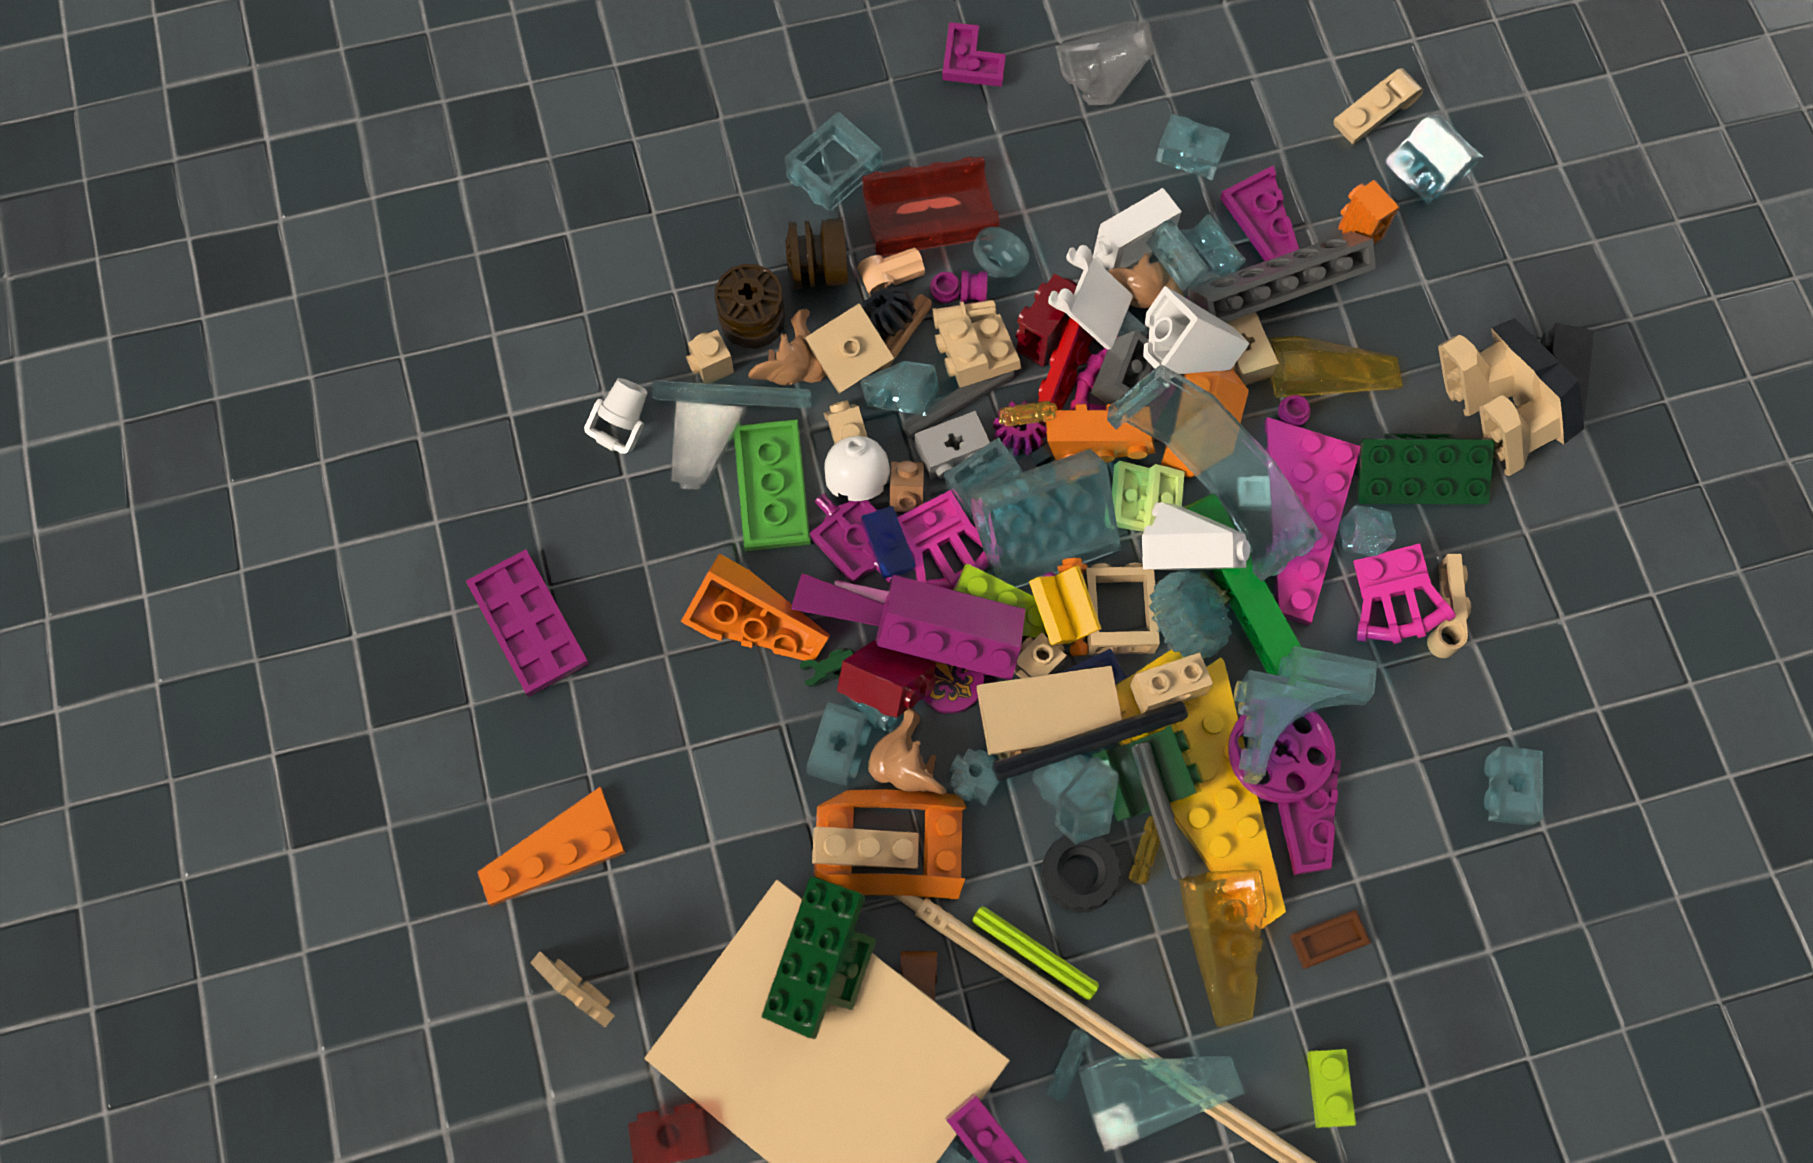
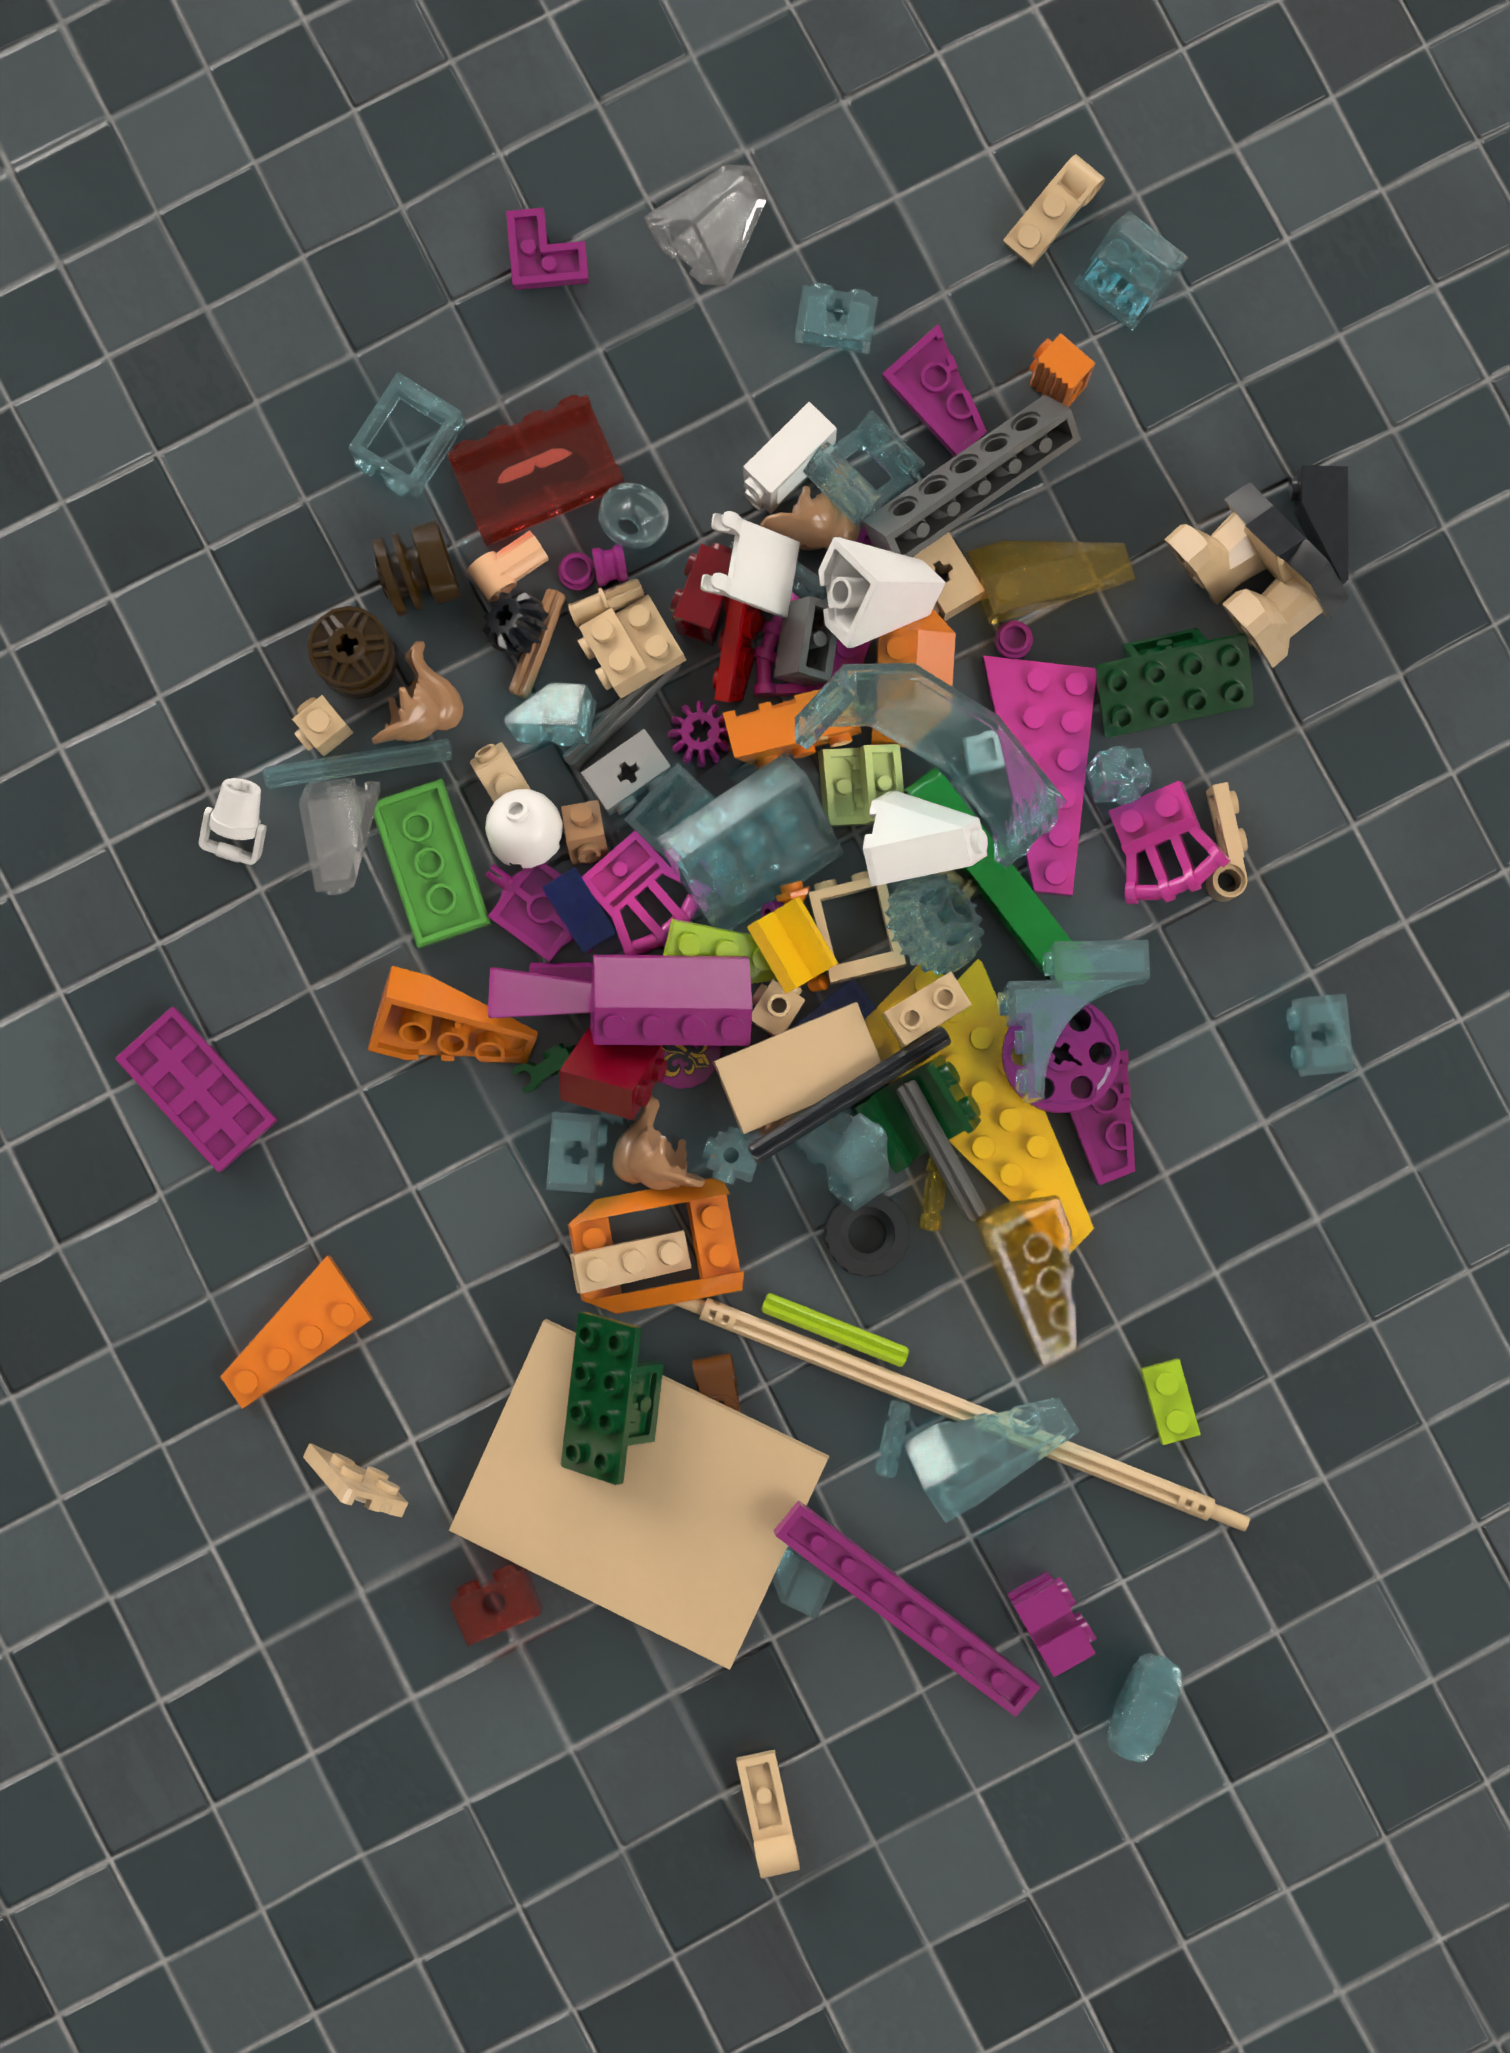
camera: 10 degrees left, 15 degrees up
tan plate [804,304,894,394] -> none
clear yellow axle [998,401,1057,427] -> none
reddish brown tile [1289,910,1371,970] -> none

